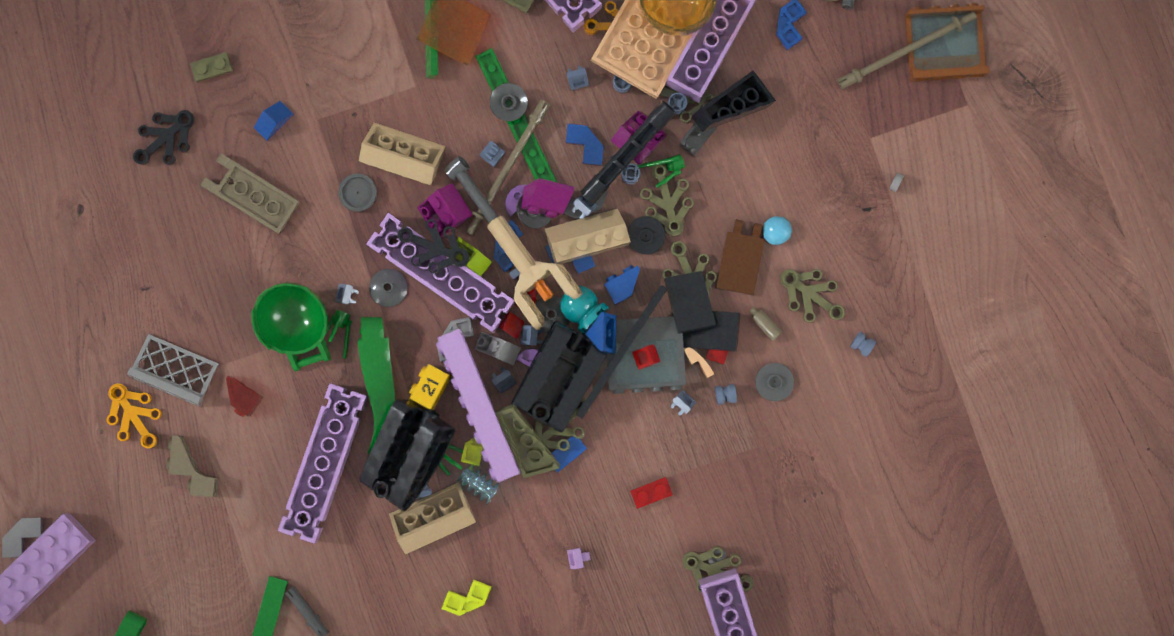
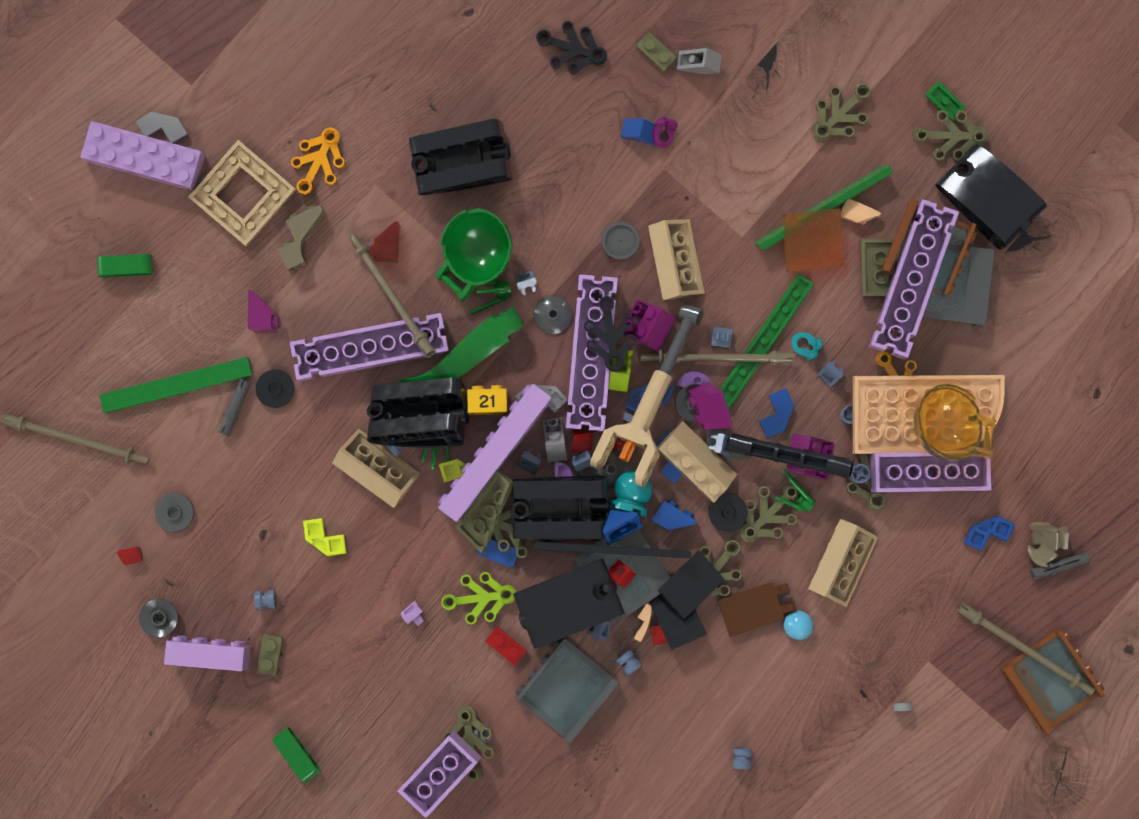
camera: 60 degrees right, 0 degrees up
light grey fence [127,334,219,407] -> none
dark tan hinge [200,153,300,235] -> none
clear light blue piece [456,464,499,505] -> none
dark grey dish [490,83,528,121] -> none
sand blue wheel [621,163,640,185] -> none
dark grey hinge [679,123,717,157] -> none
black wedge [691,70,776,132] -> none
dark tan cylinder [749,306,783,341] -> none
dark grey piece [755,363,794,401] -> none
olive plant [780,269,845,323] -> none
none -> tan plate [188,140,296,247]
none -> magenta slope [248,290,281,333]
none -> black piece [256,370,295,408]
none -> dark tan bar [349,234,436,358]
none -> black panel [409,119,513,196]
none -> lime plant [441,572,516,625]
none -> black panel [513,558,625,649]
none -> clear light blue panel [515,638,619,744]
none -> magenta piece [652,117,678,148]
none -> light grey slope [676,48,722,74]
none -> teal piece [791,332,822,360]
none -> tan slope [808,519,878,607]

